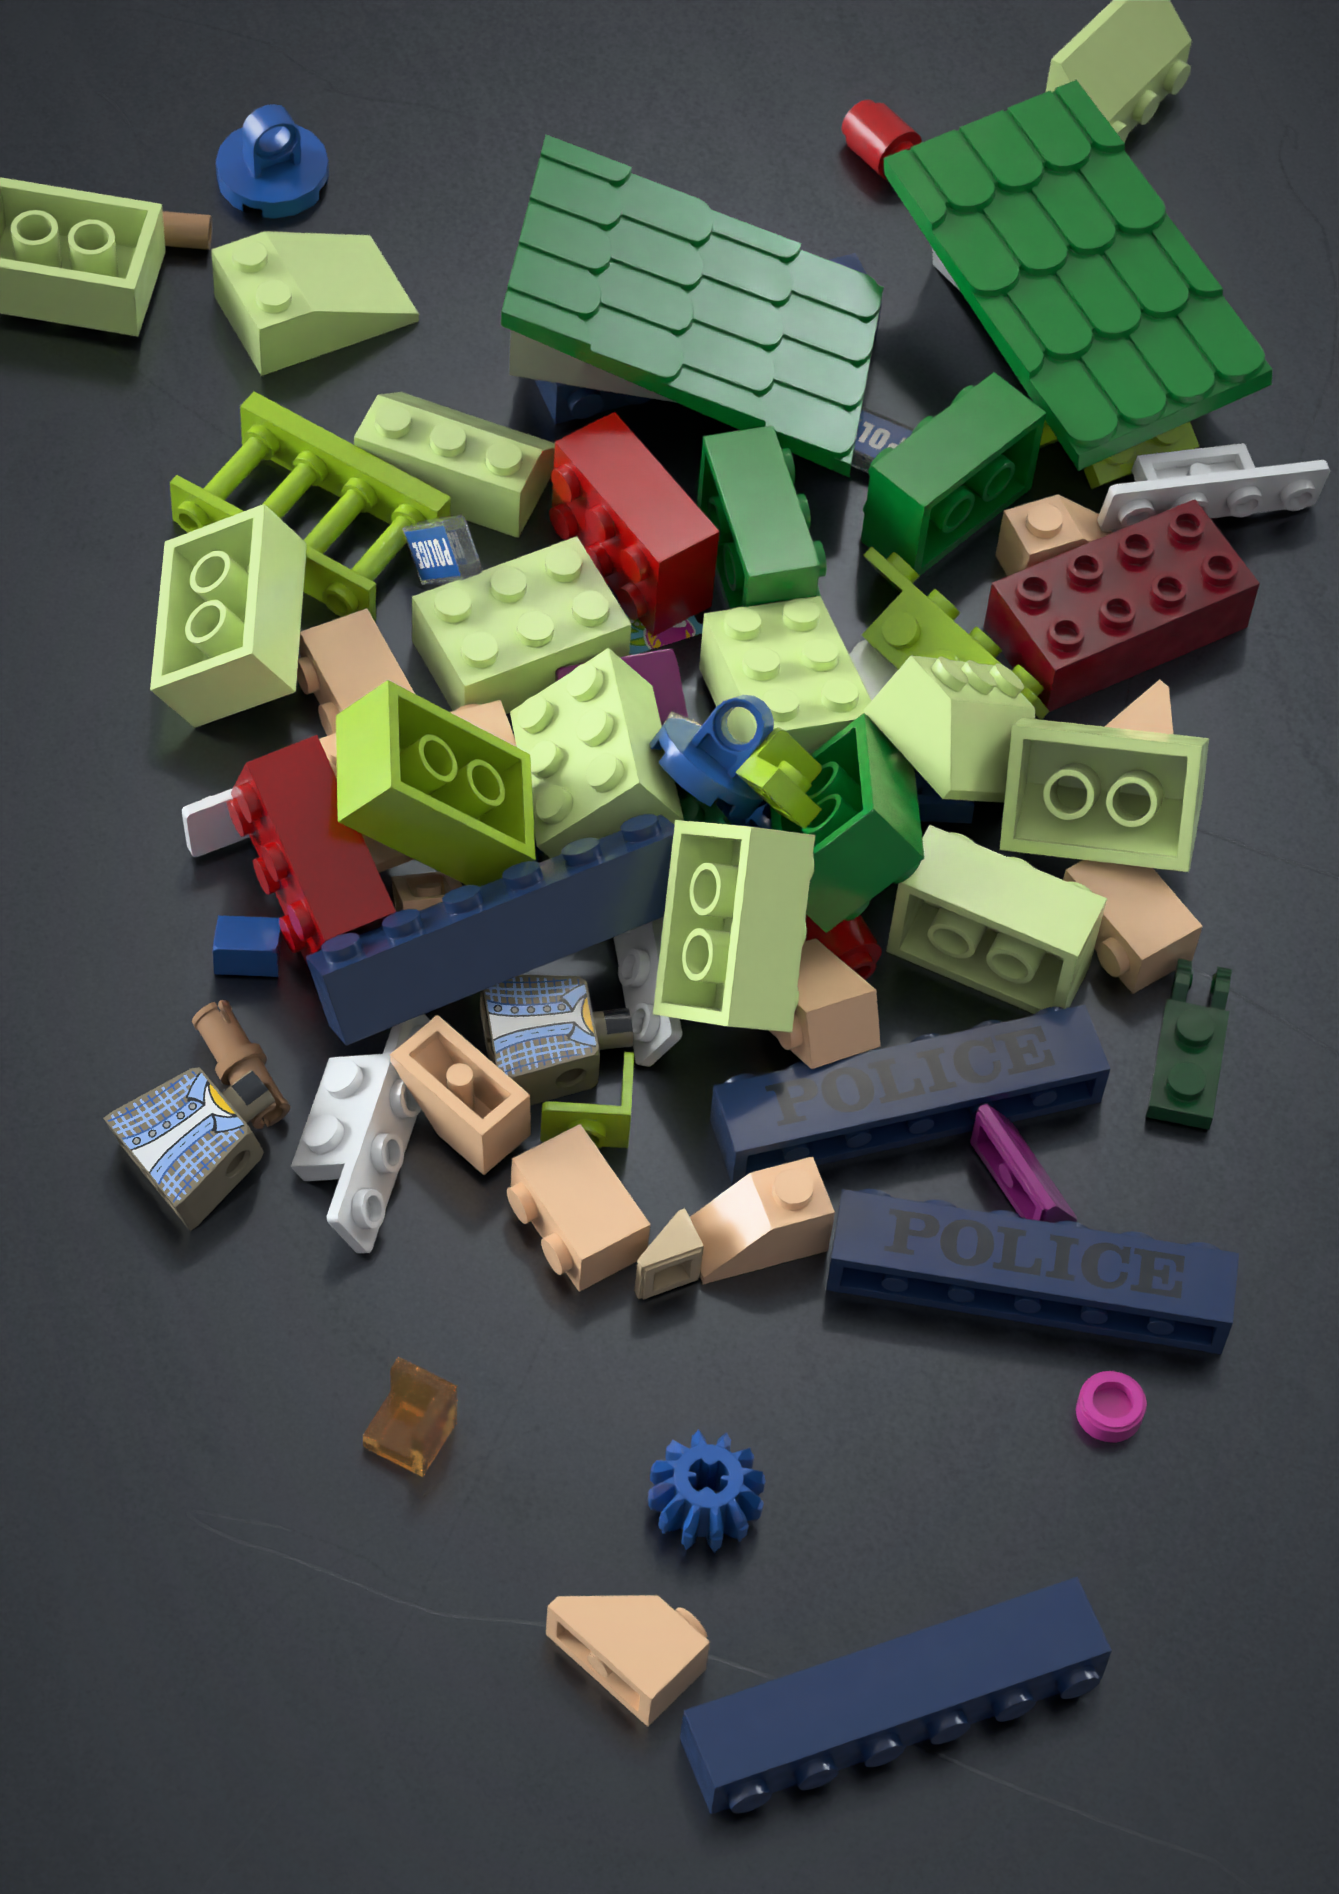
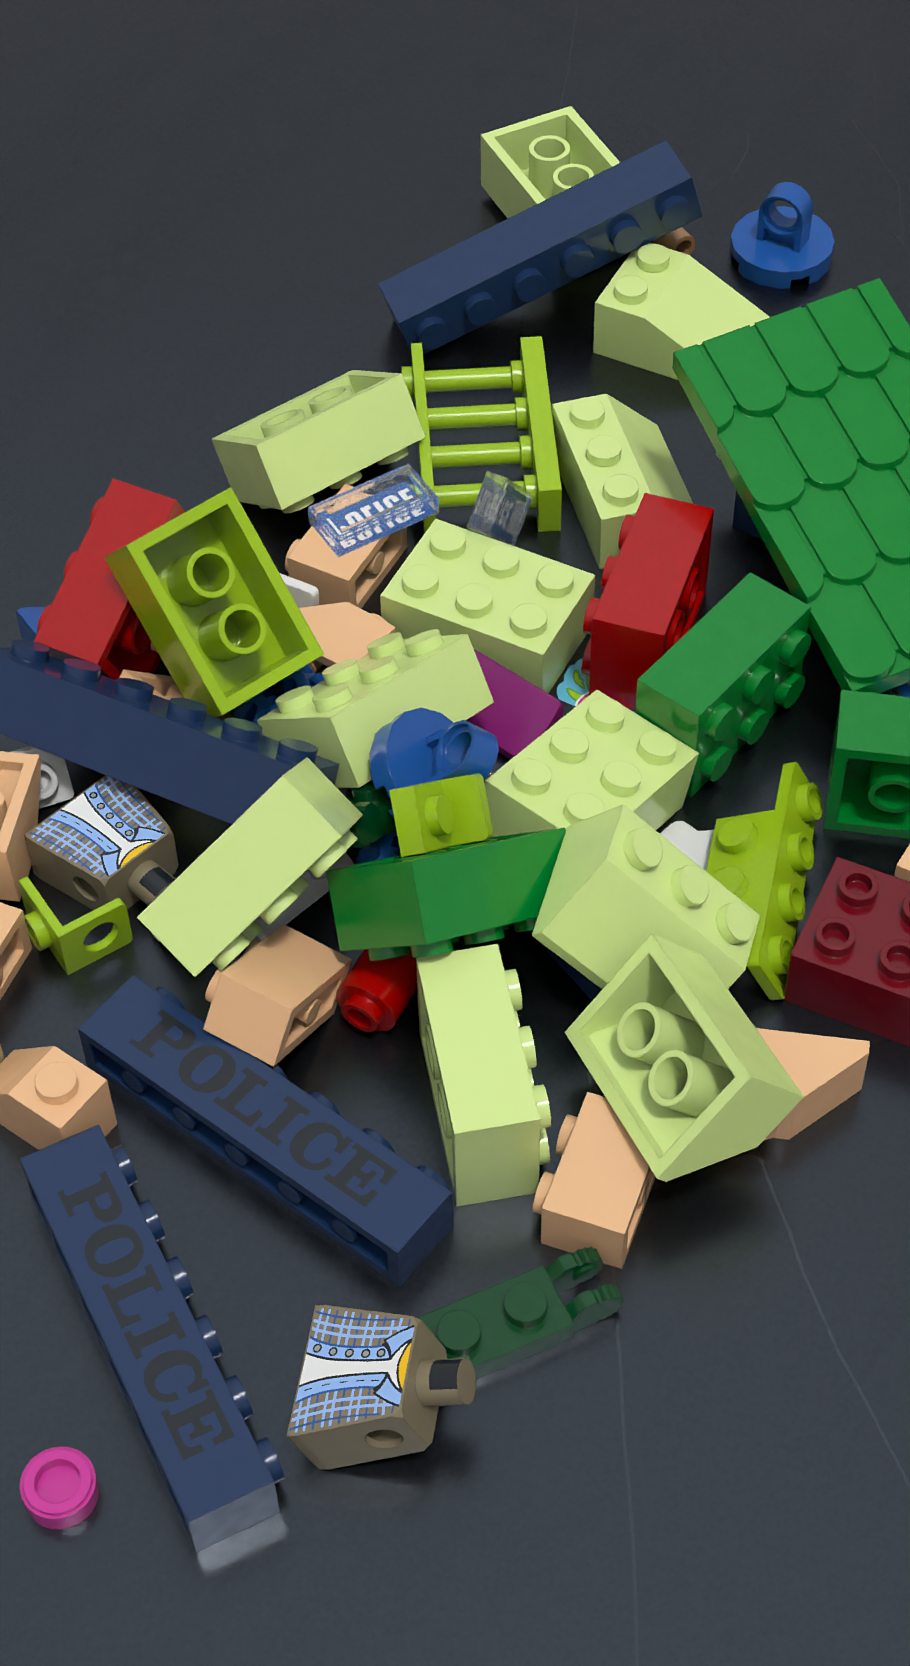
camera: 60 degrees right, 5 degrees down
magenta slope [970,1103,1077,1223] -> none
none -> torso [287,1305,476,1470]
none -> clear tile [308,463,439,557]
none -> dark blue brick [378,140,702,355]

